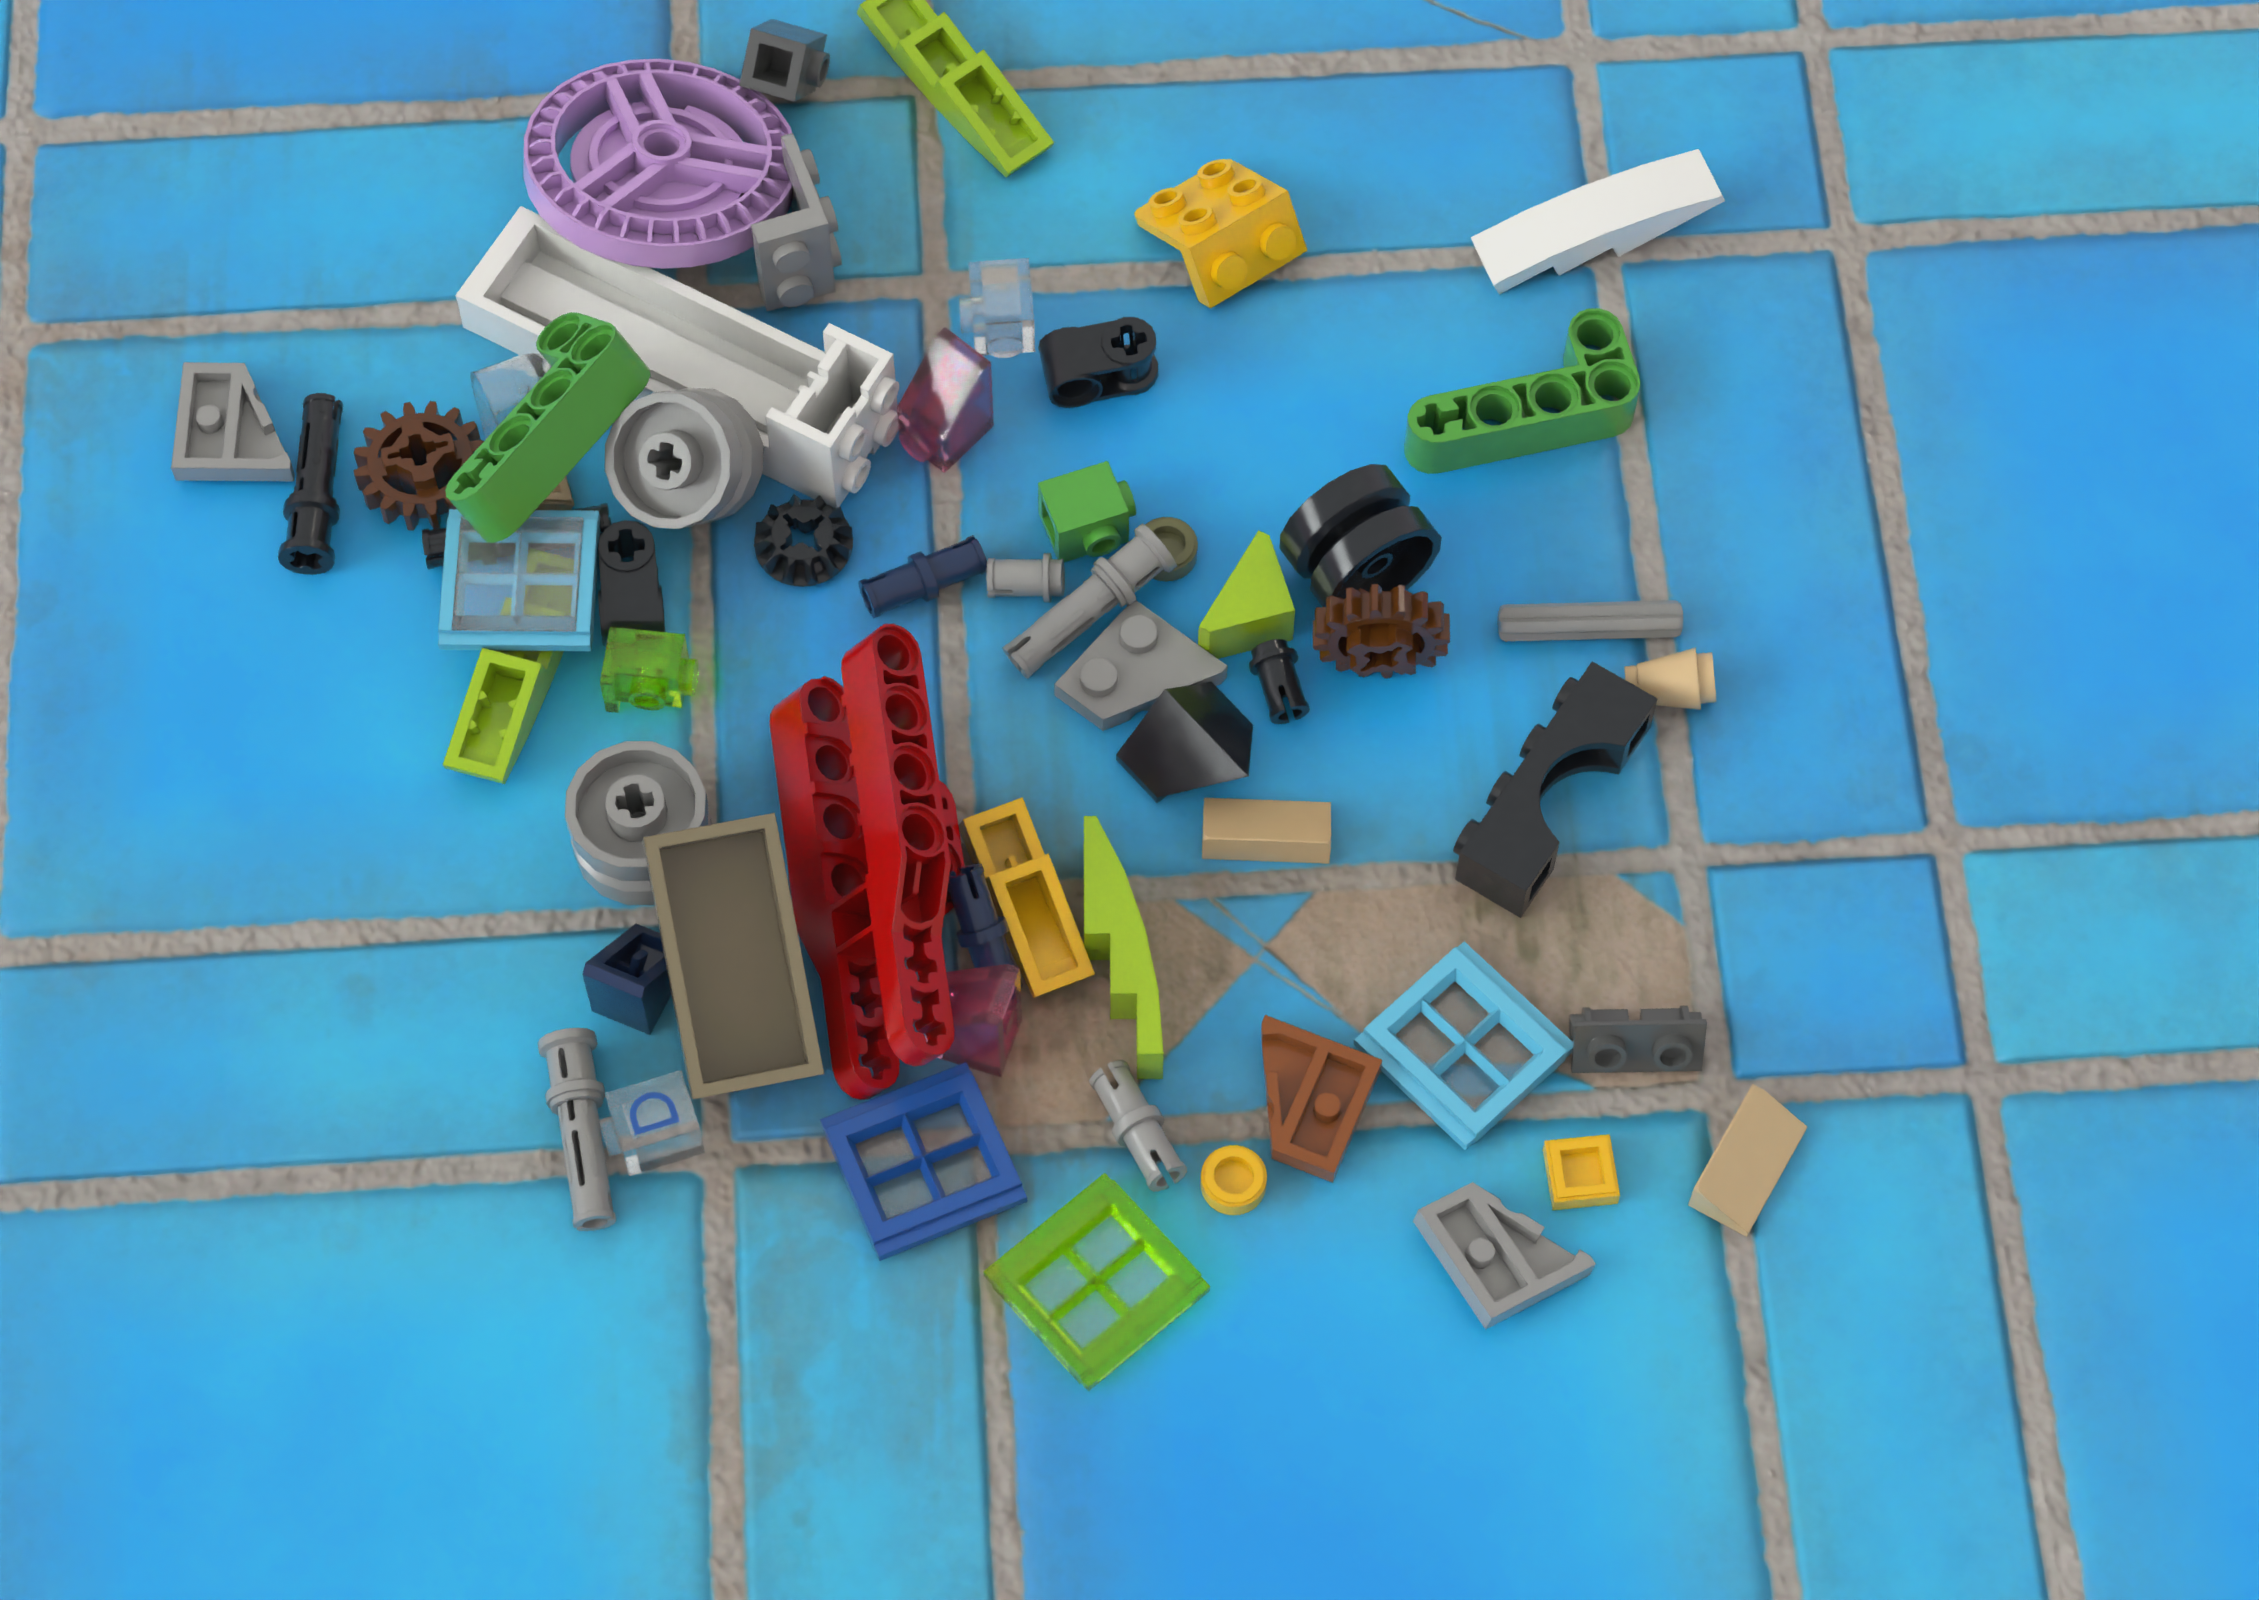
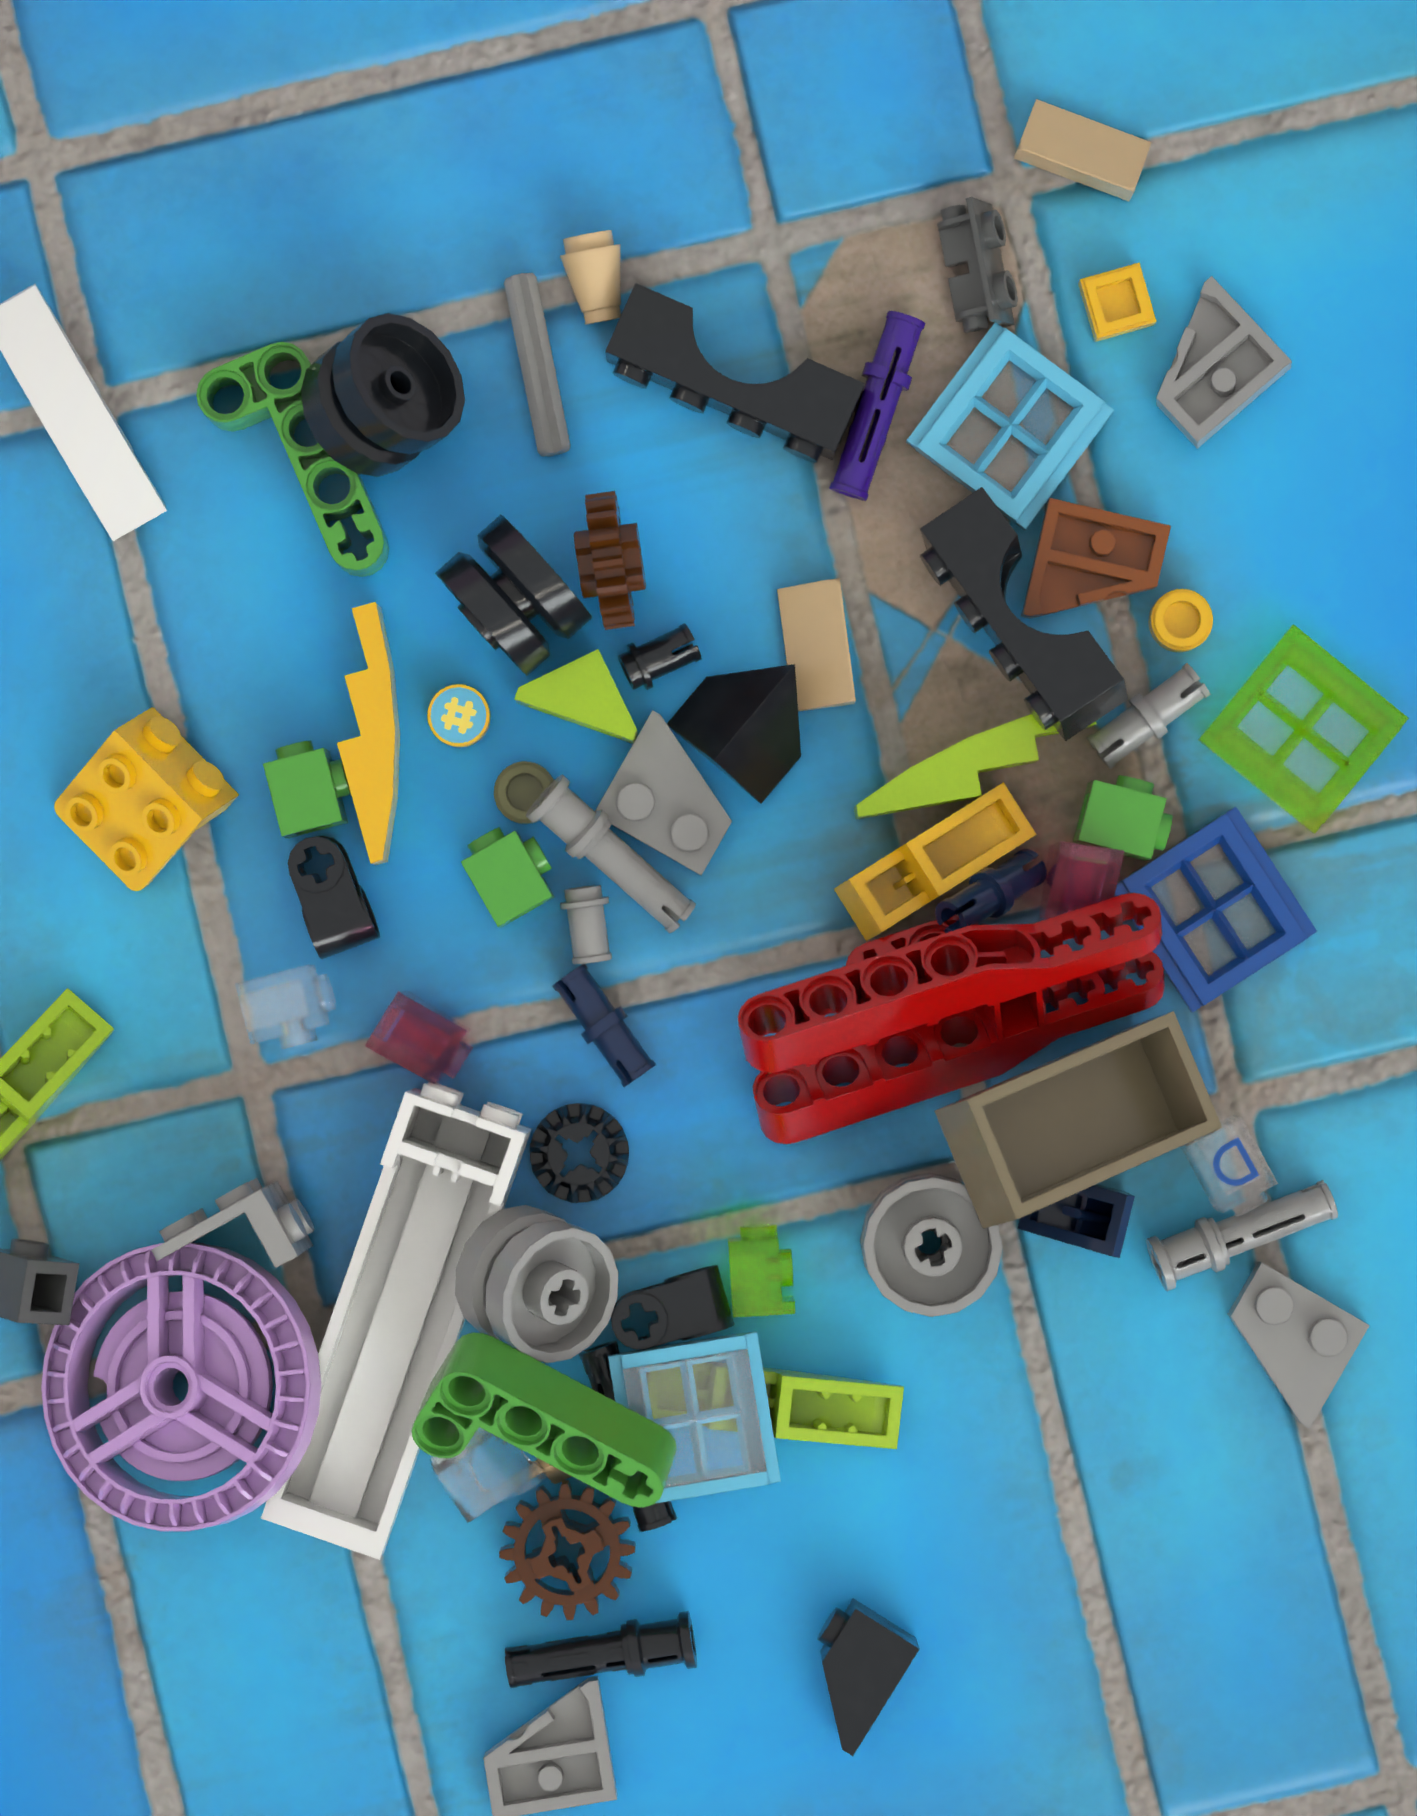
camera: 100 degrees left, 25 degrees up
none -> bright green brick [263,740,351,839]
none -> black wheel [301,313,465,477]
none -> yellow slope [337,602,400,865]
none -> tile [427,684,491,748]
none -> black slope [817,1599,919,1756]
none -> dark purple pin [829,311,925,501]
none -> black arch [920,487,1128,741]
none -> bright green brick [1072,775,1173,861]
none -> light grey wing [1228,1261,1370,1429]

